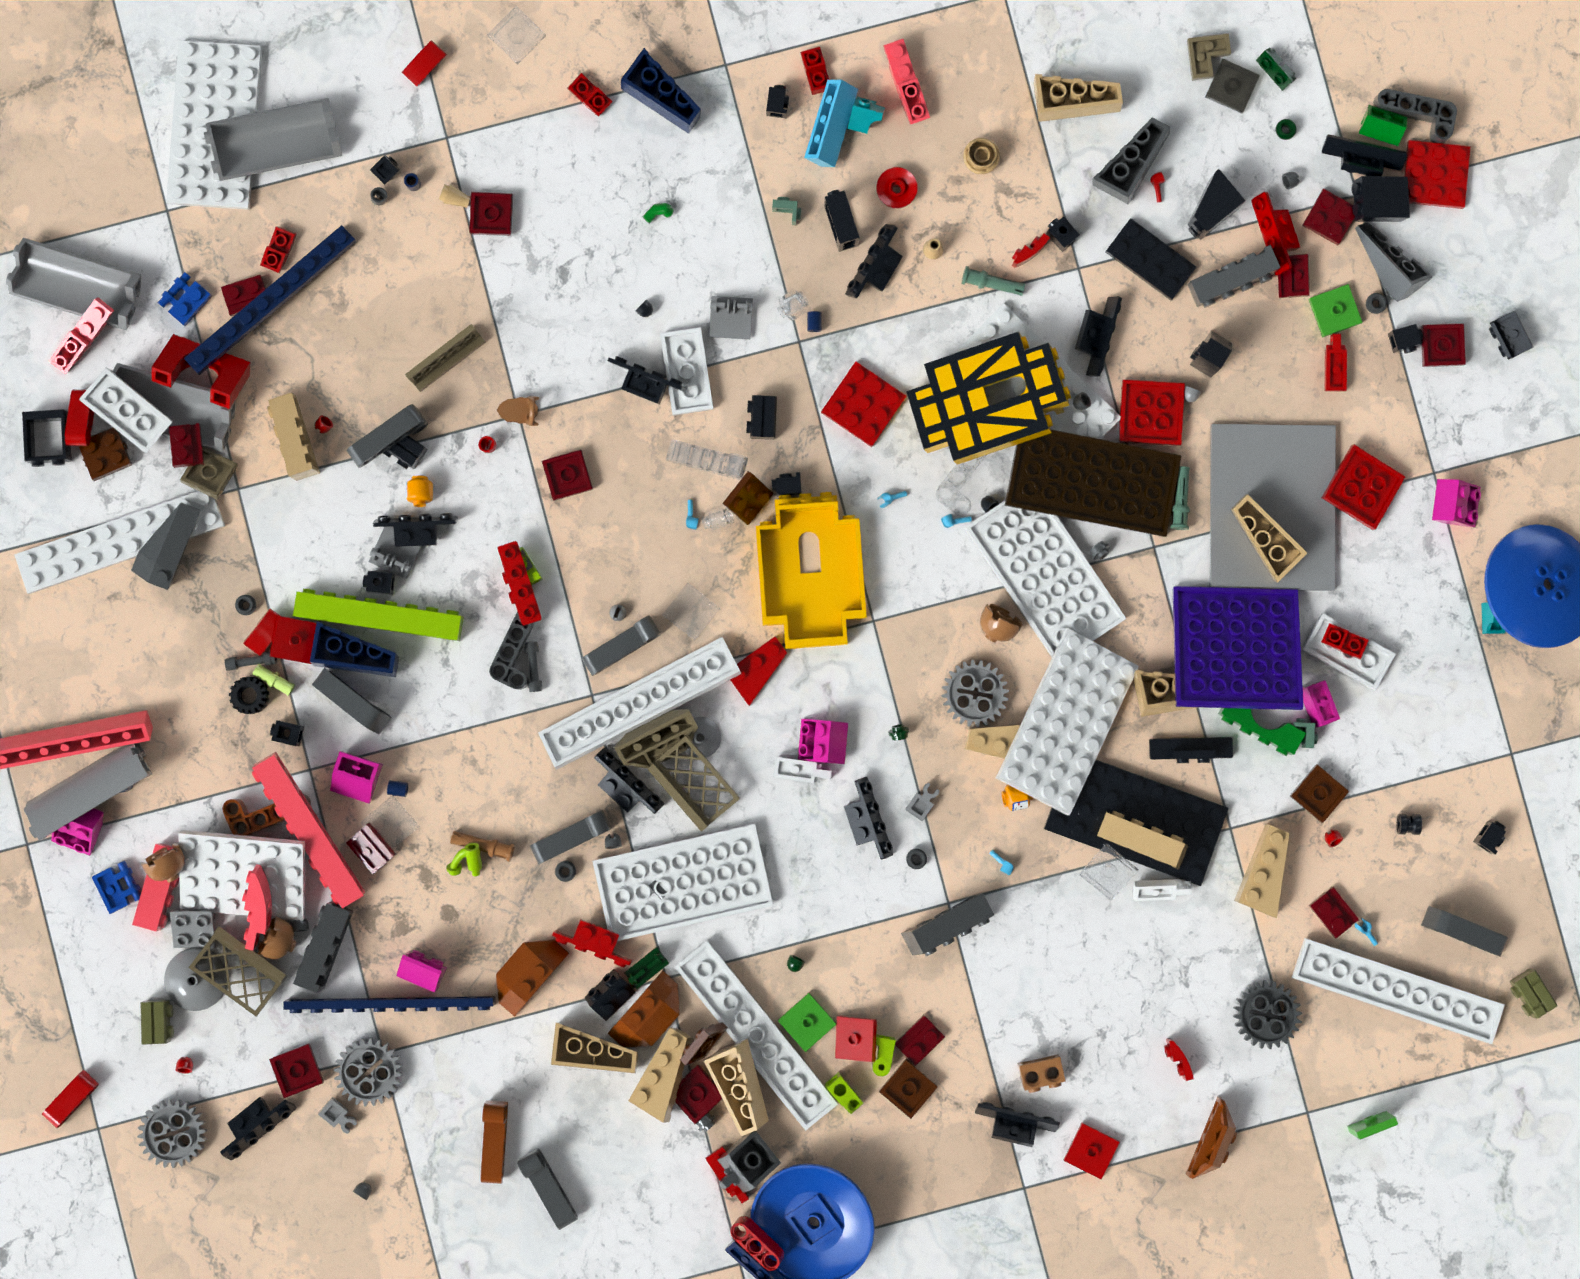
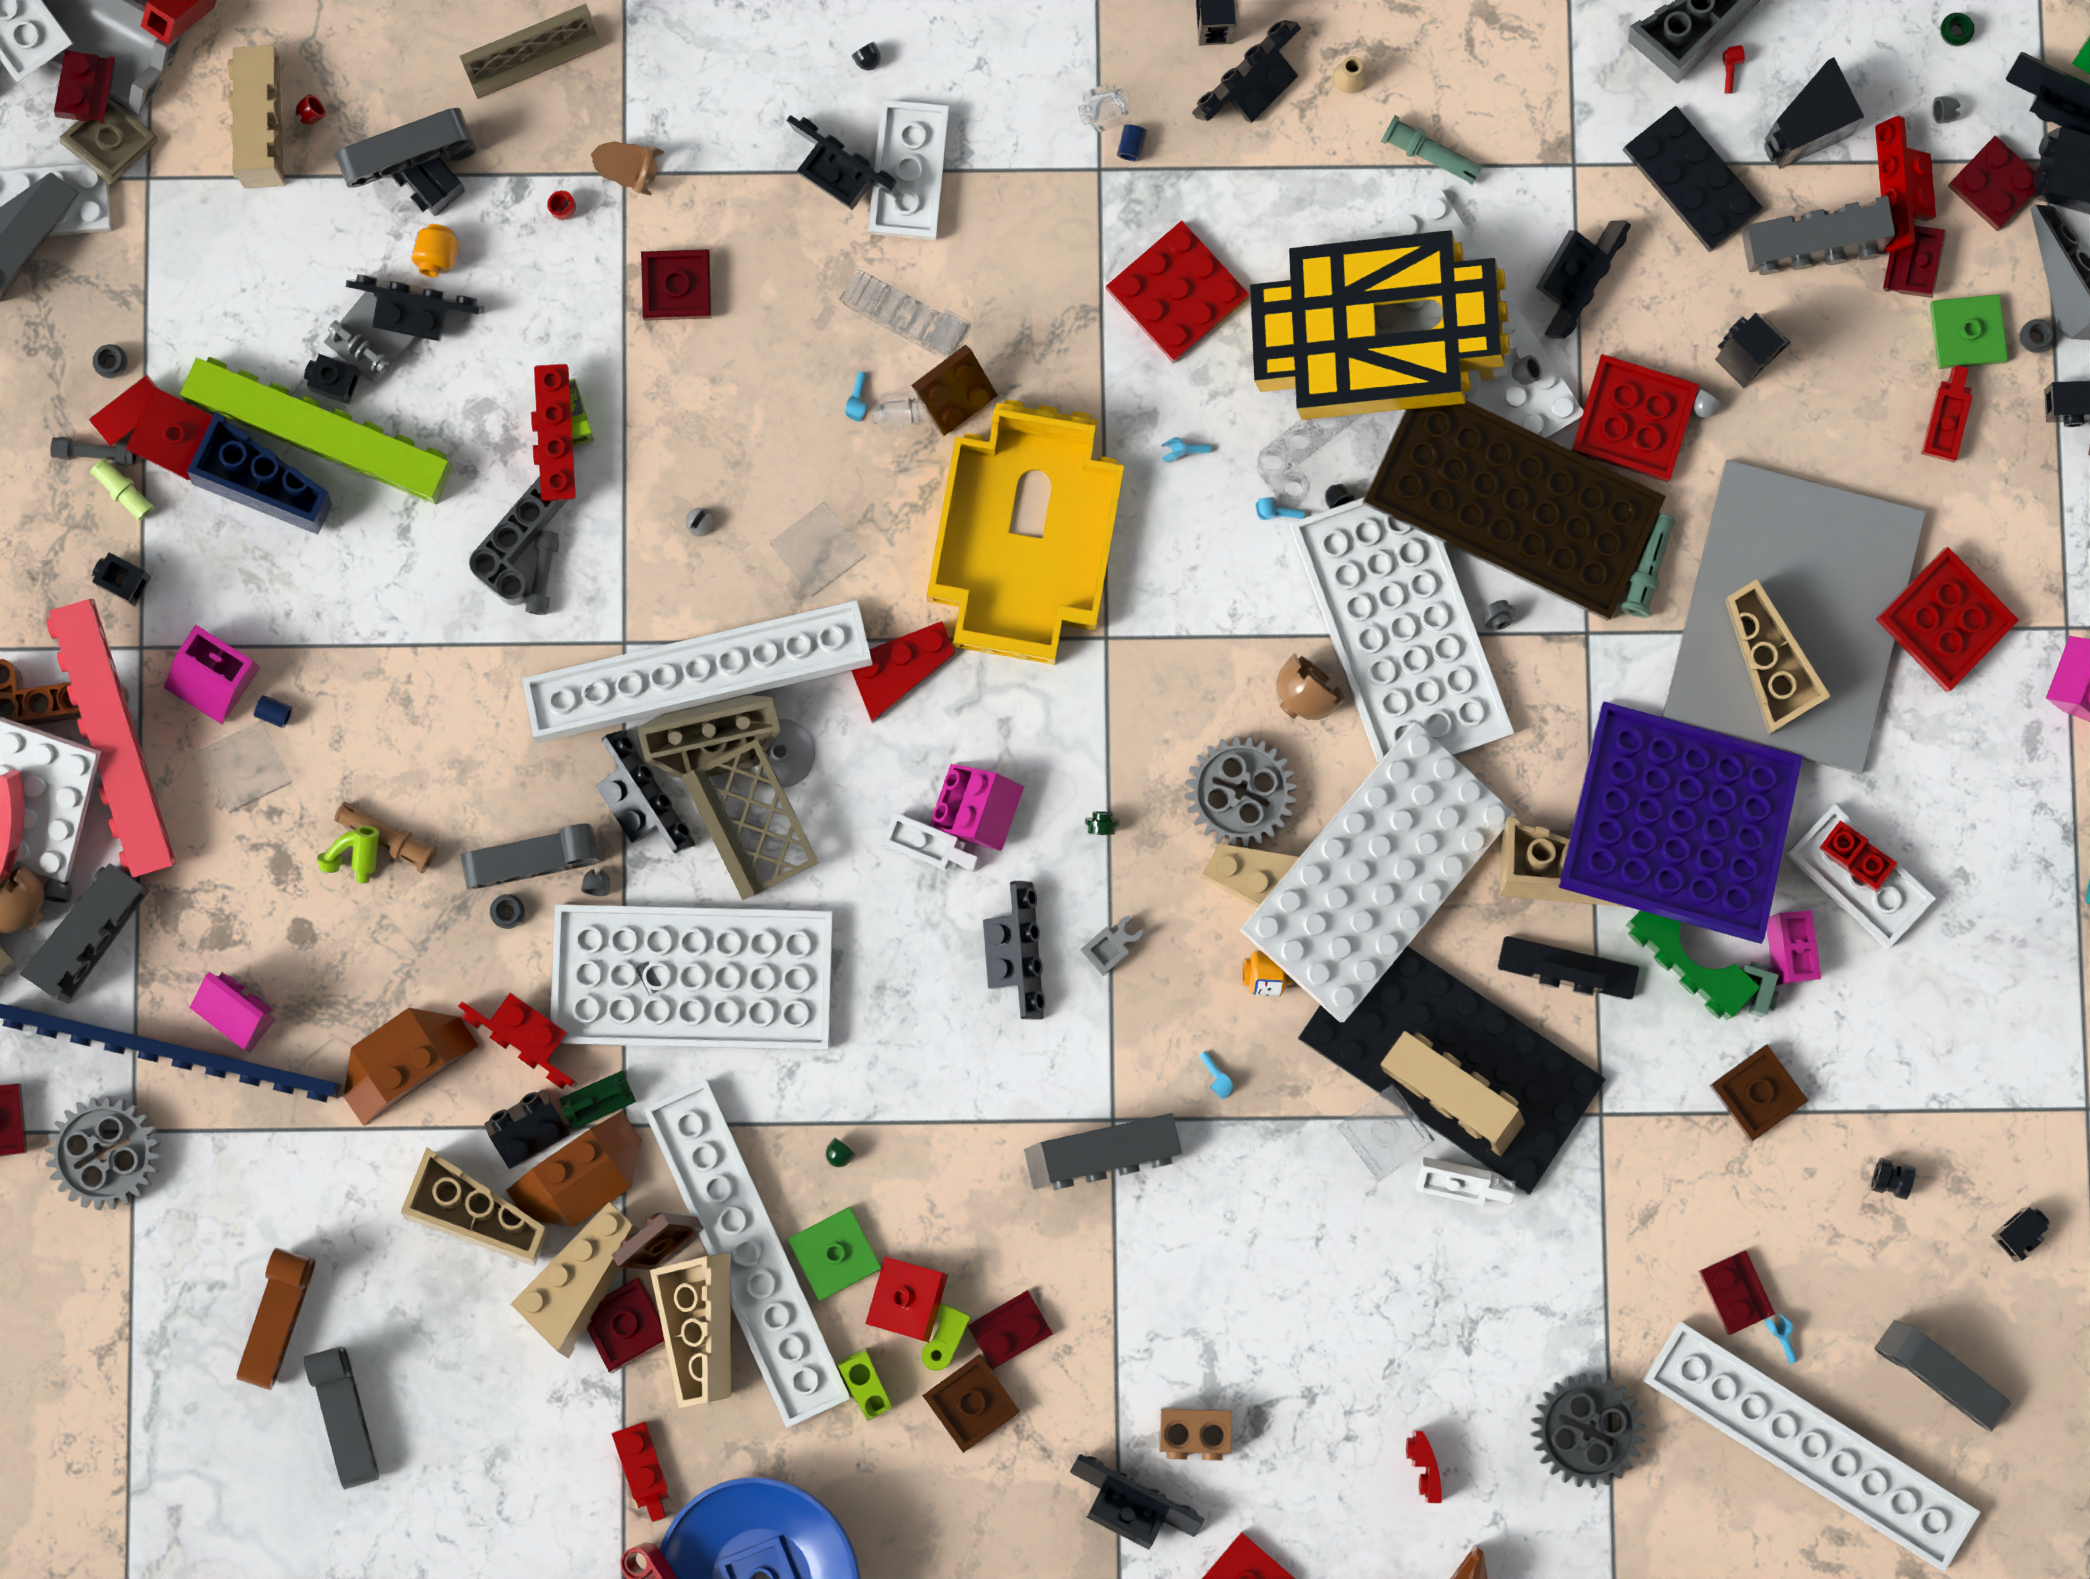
camera: 10 degrees right, 5 degrees down
black tyre [229,677,270,714] -> none
dark grey beam [312,668,392,734] -> none
light grey plate [318,1097,357,1134] -> none
plate [346,823,396,874] -> none
dark grey hinge [353,1182,371,1200] -> none
dark grey beam [581,615,661,676] -> none
dark grey plate [697,1113,716,1132] -> none
light grey hinge [709,296,753,340] -> none
dark grey hinge [717,1131,781,1192] -> none
black brick [746,395,777,440] -> none
black brick [771,472,802,497] -> none
dark grey plate [906,849,927,869] -> none
red slope [1012,233,1050,268] -> none
black brick [1046,217,1080,252] -> none
tan wedge [1234,824,1290,918] -> none
red hinge [1325,829,1343,847] -> none
olive brick [1510,968,1558,1019] -> none

